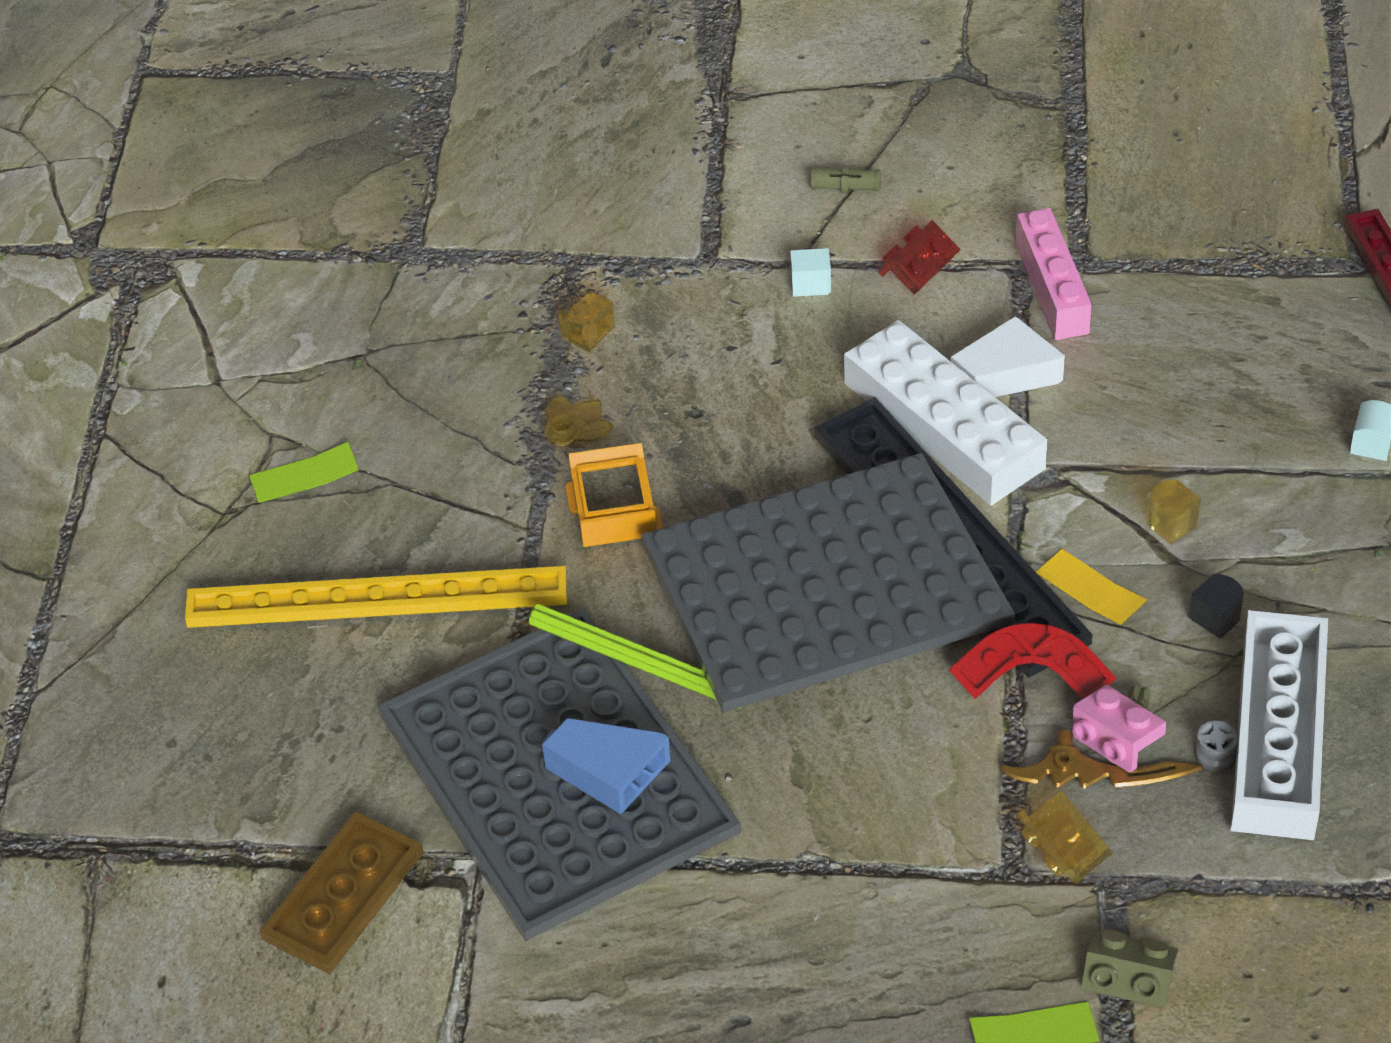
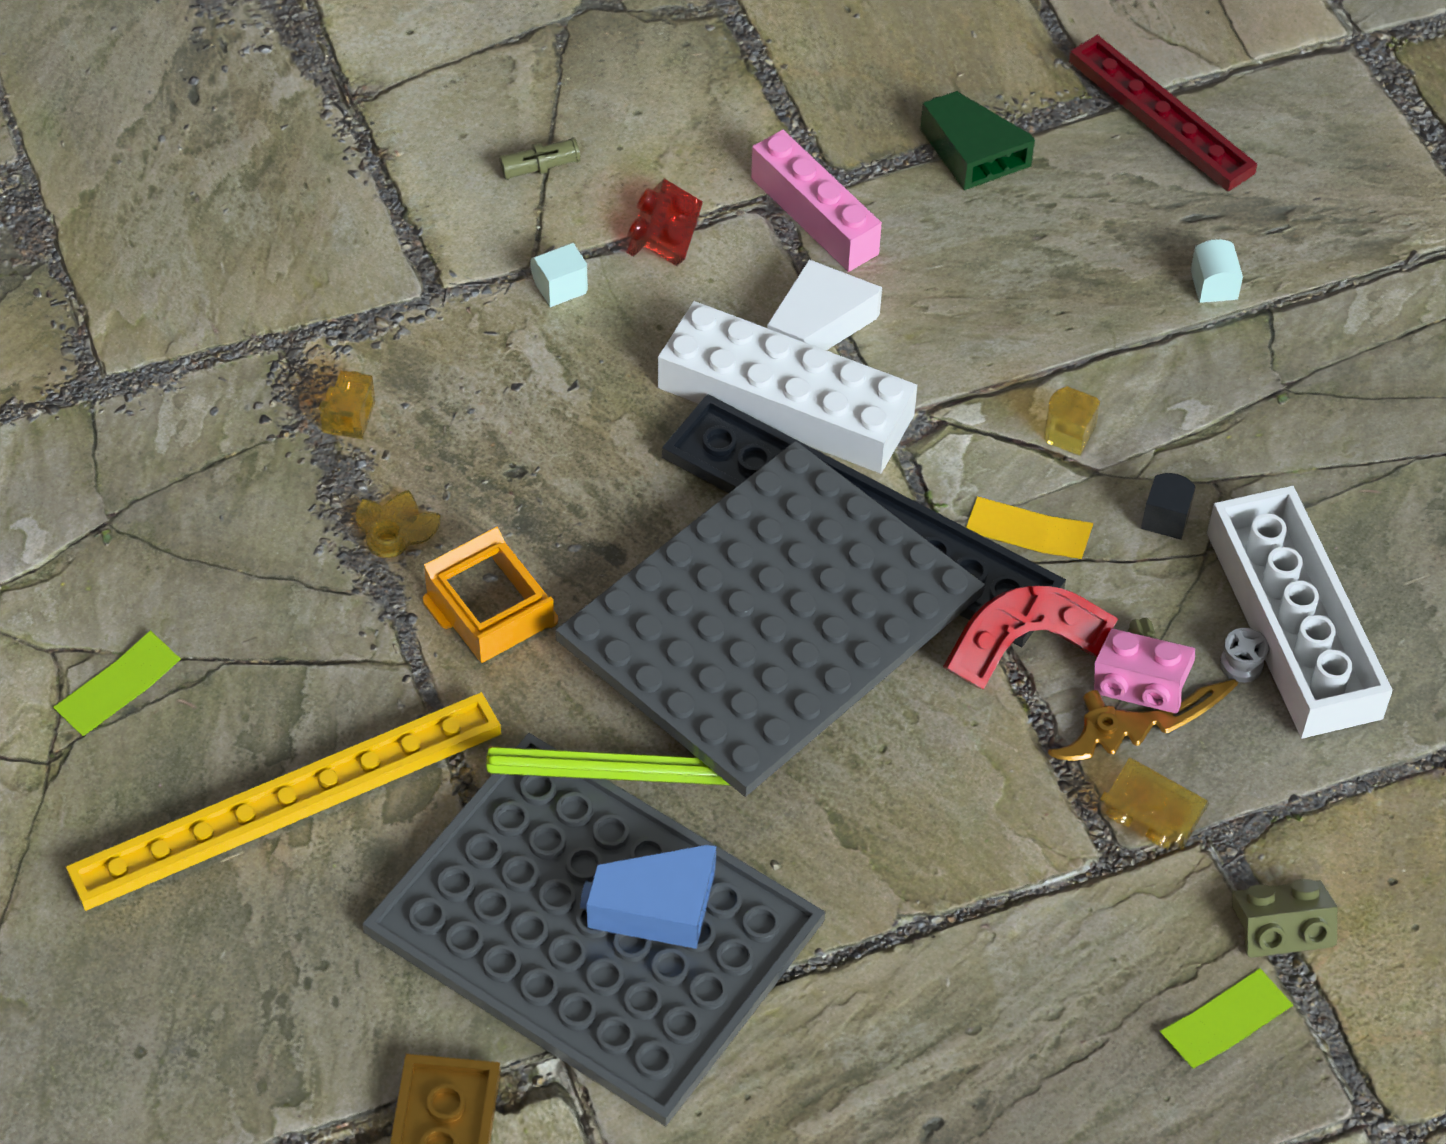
camera: 30 degrees left, 5 degrees up
none -> dark green slope [920,91,1035,191]

